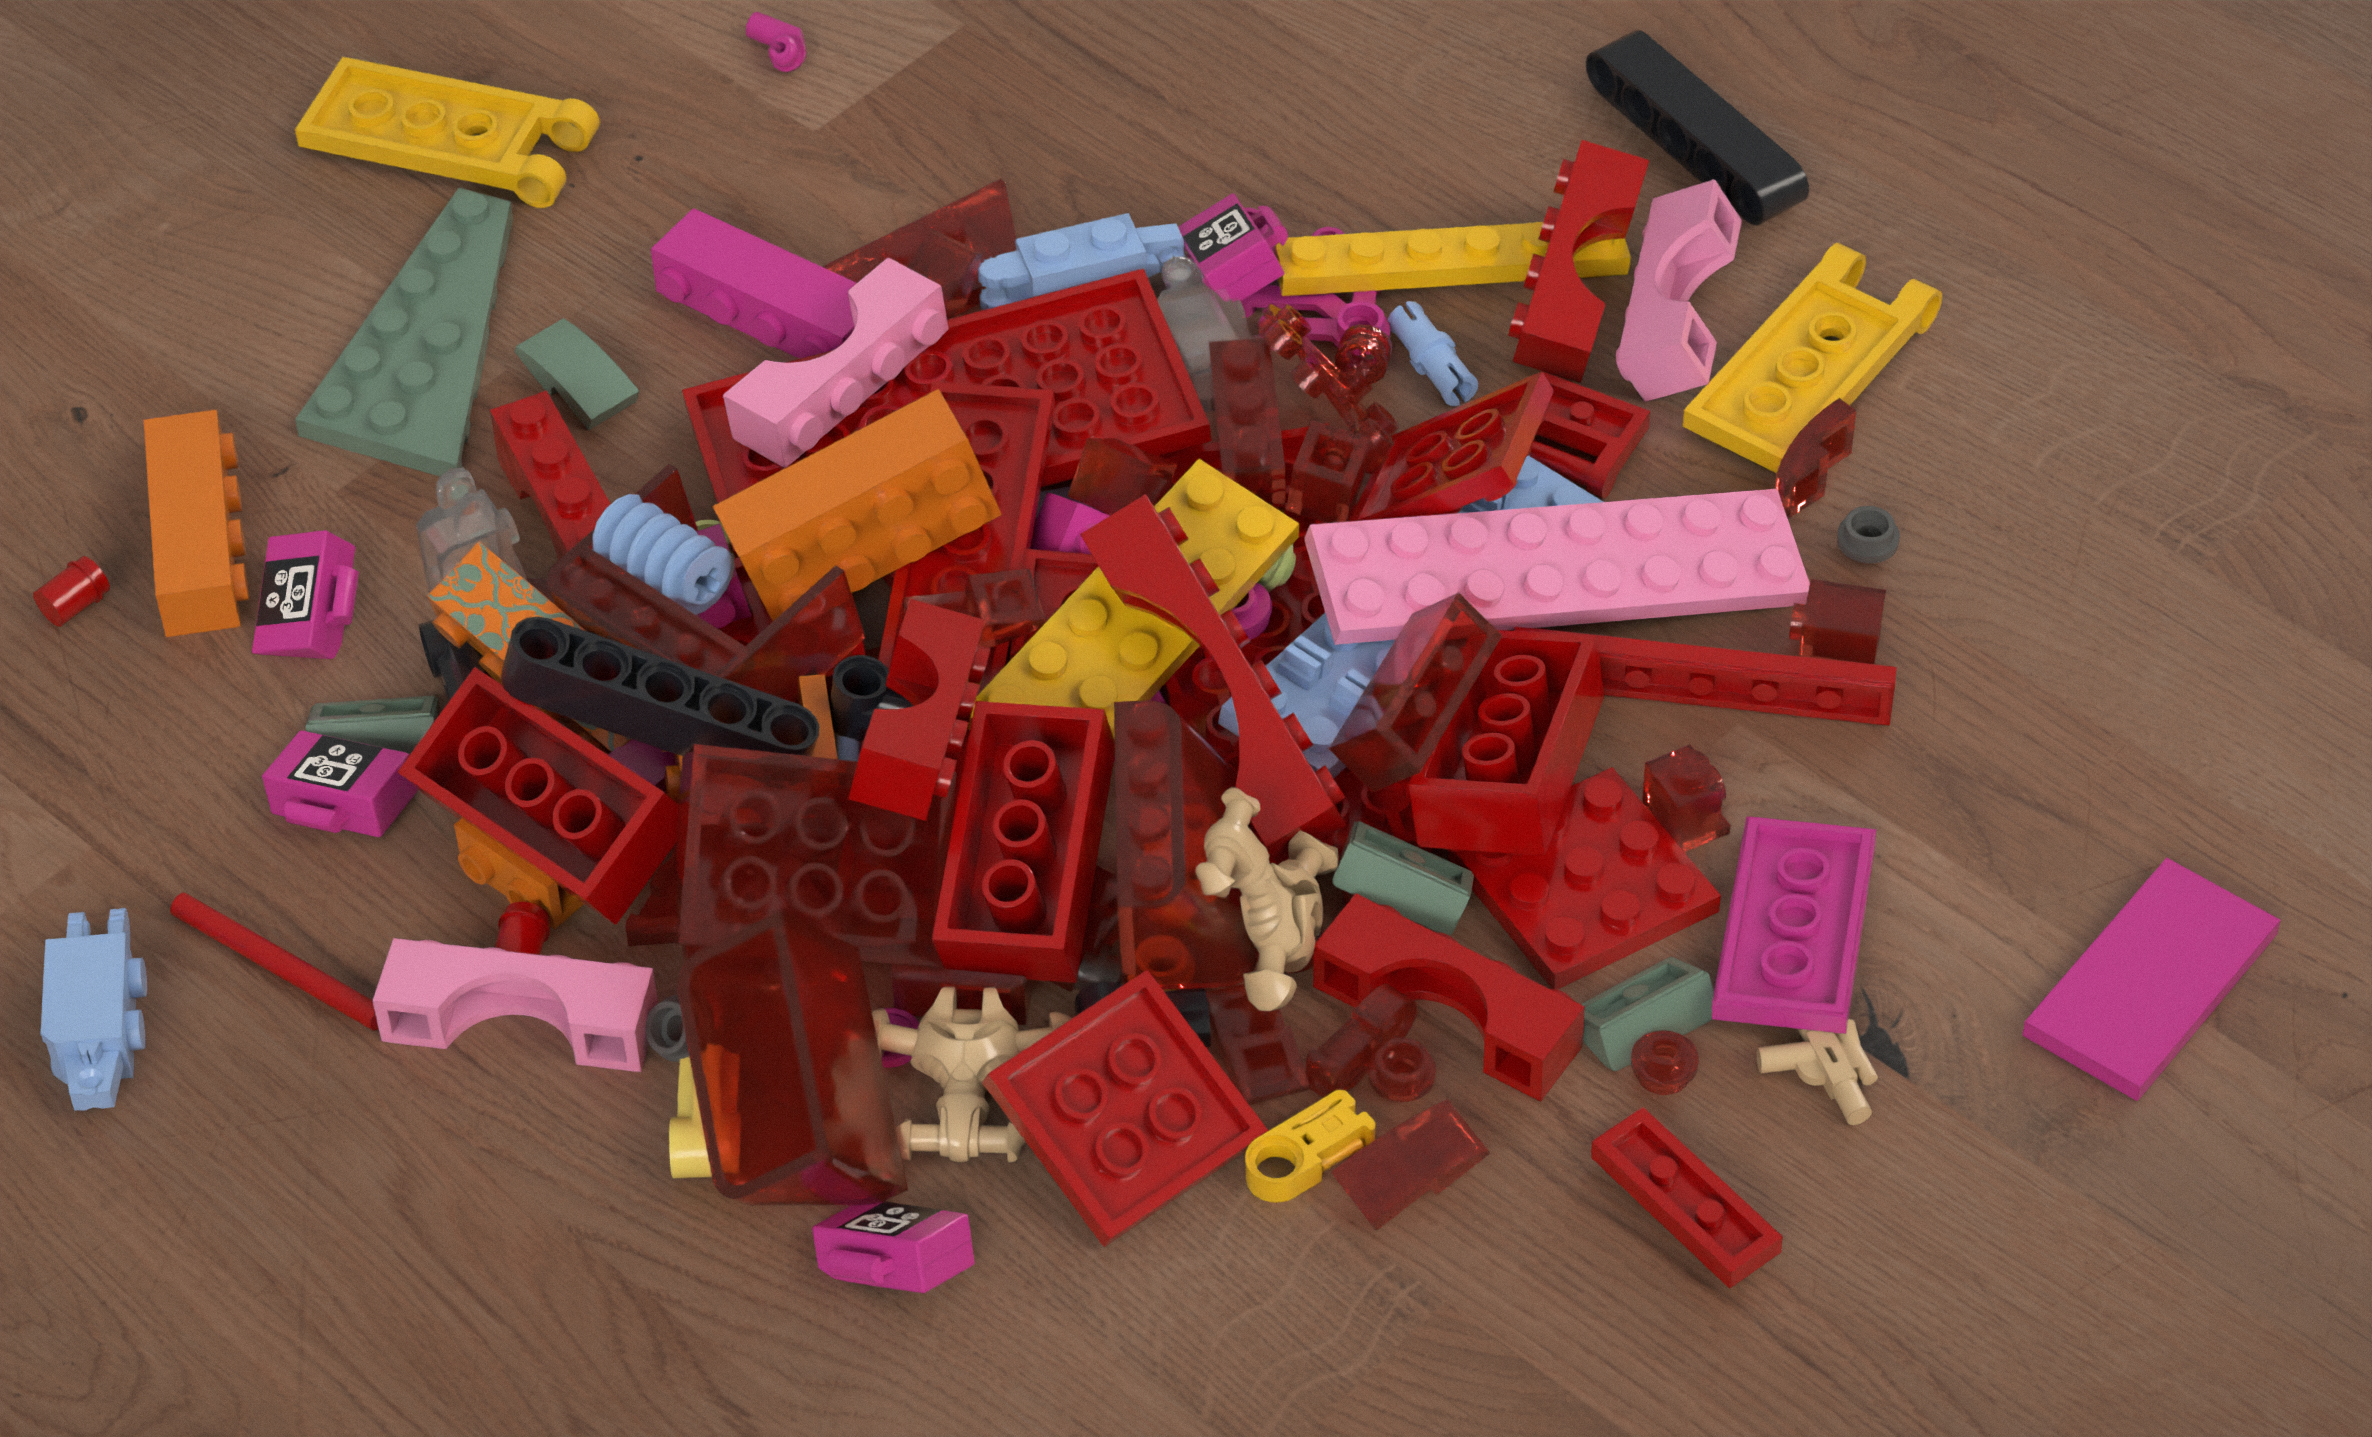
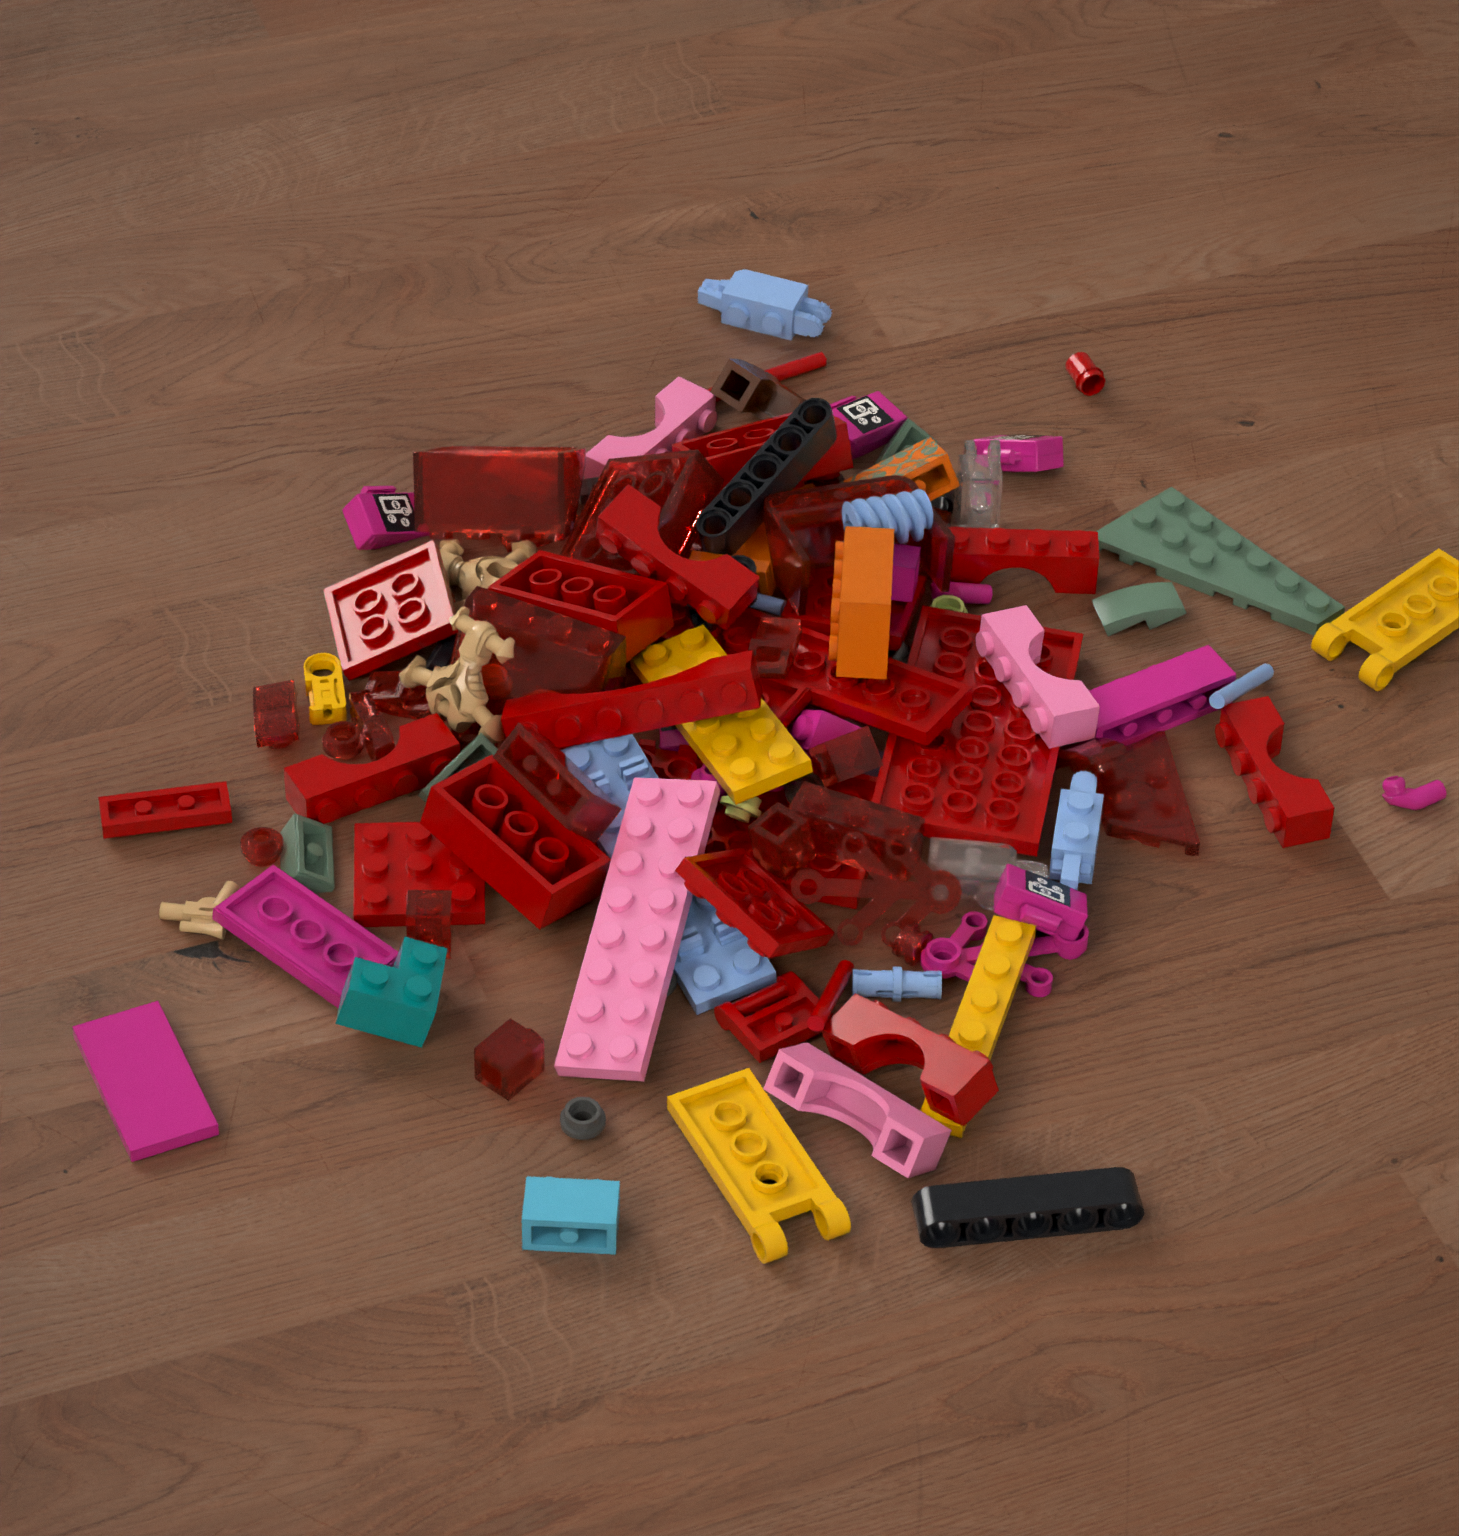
camera: 115 degrees right, 5 degrees down
orange brick [144,409,250,637] -> none
red tile [1514,626,1897,726] -> none
clear red slope [1775,398,1856,519] -> none
none -> teal brick [335,937,448,1048]
none -> medium azure brick [522,1176,620,1255]
none -> reddish brown brick [710,359,805,420]
none -> red bar [807,960,855,1032]
none -> light blue bar [1209,664,1274,709]
none -> red arch [1215,696,1335,848]

